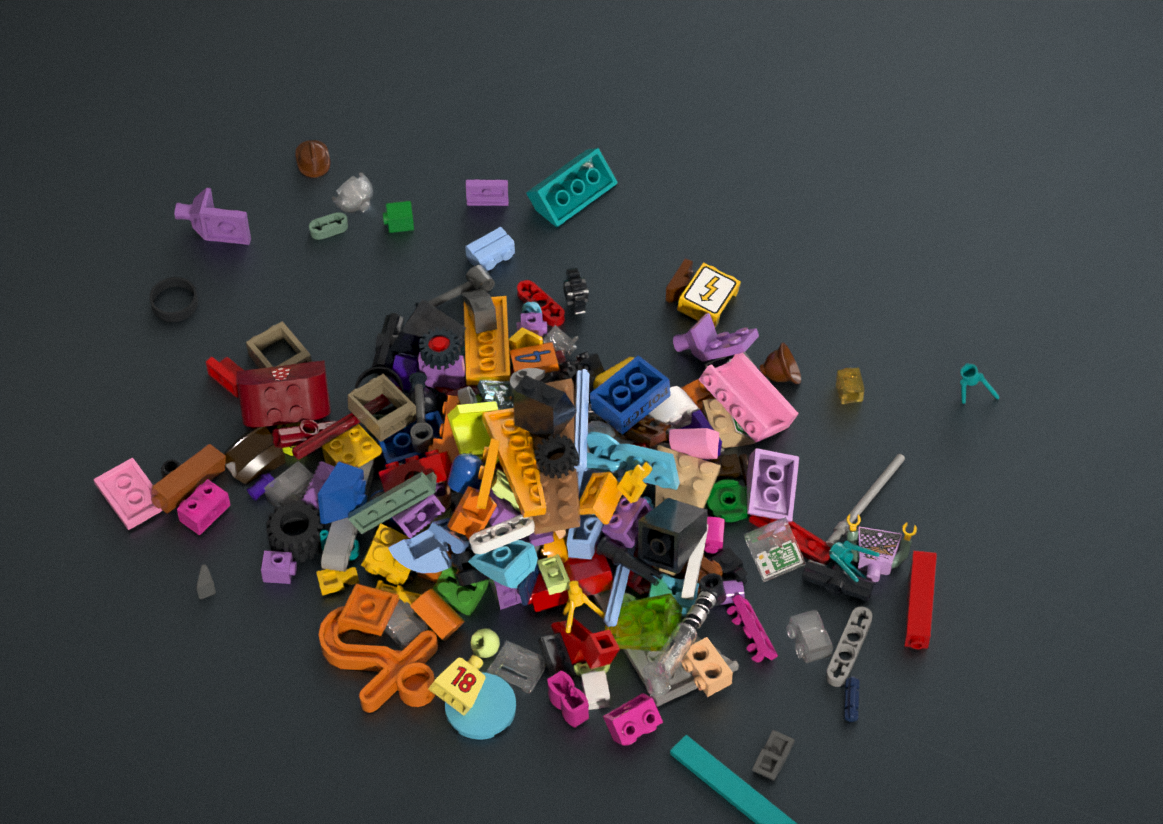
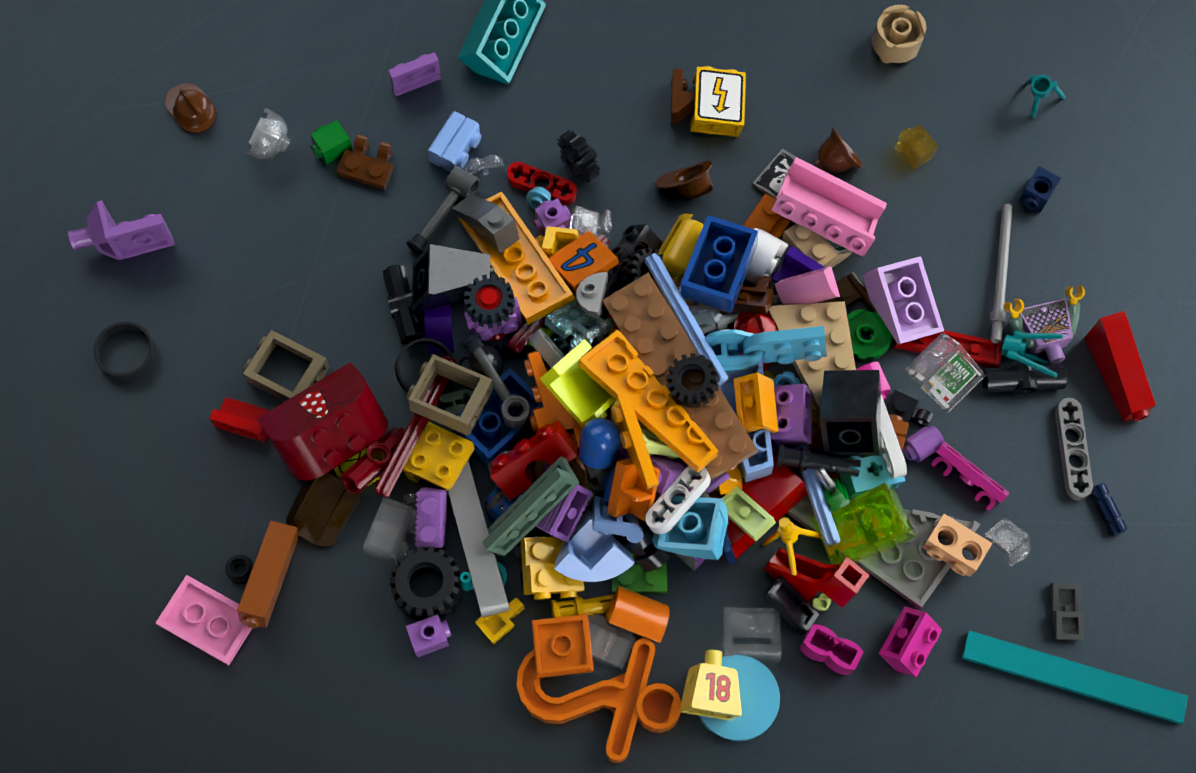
camera: 30 degrees left, 15 degrees up
dark pink brick [177,479,230,535] -> none
dark grey slope [197,564,216,599] -> none
dark purple pin [247,473,276,501] -> none
sand green beam [309,212,348,240] -> none
blue slope [318,462,367,524] -> none
yellowish green piece [470,628,500,658] -> none
black slope [513,375,577,440] -> none
white brick [581,671,610,710] -> none
yellow plate [617,462,652,503] -> none
clear piece [642,573,727,696] -> none
medium lavender plate [673,313,759,361] -> none
clear brick [787,610,833,664] -> none
none -> reddish brown plate [336,134,394,190]
none -> clear piece [464,155,505,175]
none -> reddish brown piece [655,161,713,199]
none -> green piece [815,468,850,512]
none -> tan brick [872,5,926,63]
none -> clear bracket [985,517,1031,566]
none -> dark blue brick [1019,166,1061,212]

